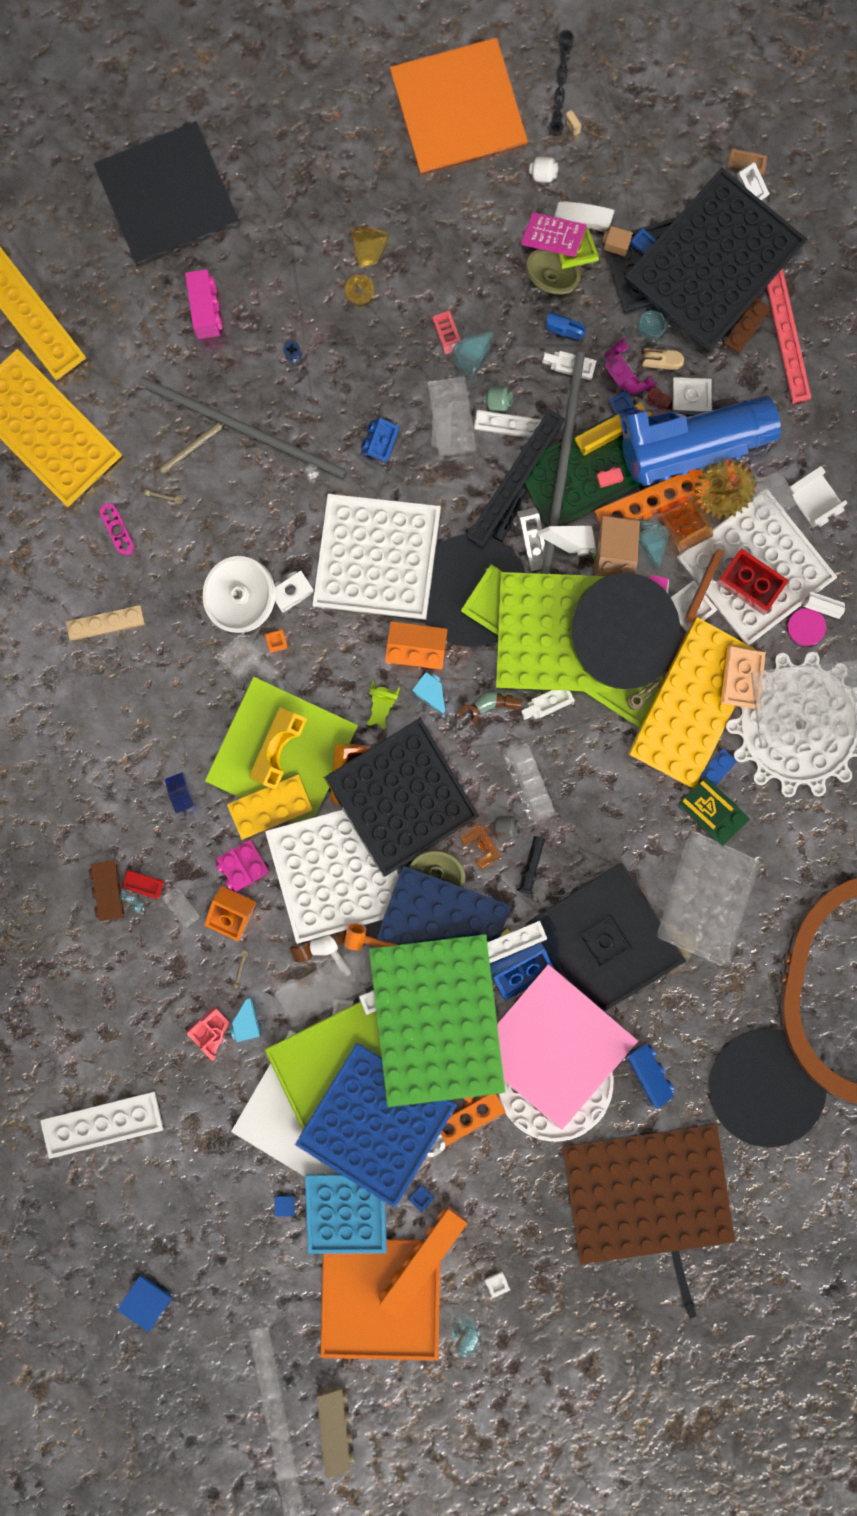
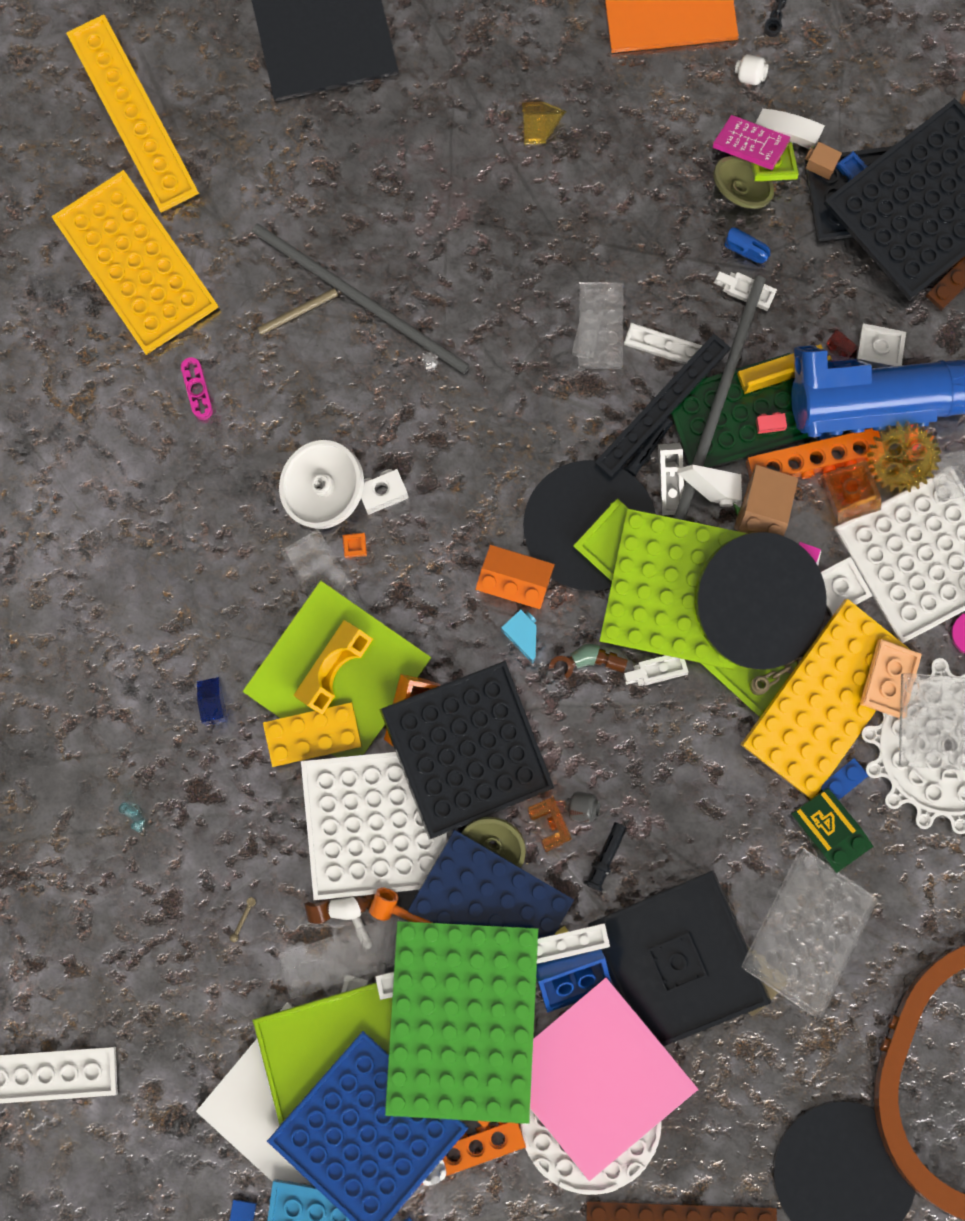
camera: 10 degrees right, 5 degrees down
tan plate [66,605,145,641] -> none
reddish brown brick [89,860,125,921] -> none
red tile [121,870,164,900] -> none
dark tan hinge [143,489,182,504] -> none
clear tile [162,887,201,929] -> none
dark pink brick [185,269,223,339] -> none
coral slope [186,1006,229,1061] -> none
orange slope [204,886,256,942] -> none
dark pink plate [216,839,270,892] -> none
medium azure slope [230,998,261,1042] -> none
dark blue bush [283,341,302,363] -> none
white plate [313,494,441,620] -> none
clear yellow gear [344,274,375,305] -> none
blue bracket [361,418,399,462] -> none
lime hair [367,680,400,729] -> none
coral slope [432,311,463,354] -> none
clear light blue slope [453,331,493,375] -> none
sand green head [484,386,513,411] -> none
clear brick [504,743,556,823] -> none
tan tile [565,110,581,136] -> none
magenta torso [604,337,657,394] -> none
blue plate [608,391,634,415] -> none
blue slope [626,1043,675,1109] -> none
clear light blue hair [637,310,667,340] -> none
clear light blue slope [639,522,669,570] -> none
tan arm [642,348,684,370] -> none
dark orange tile [684,549,724,623] -> none
red brick [717,548,789,615] -> none

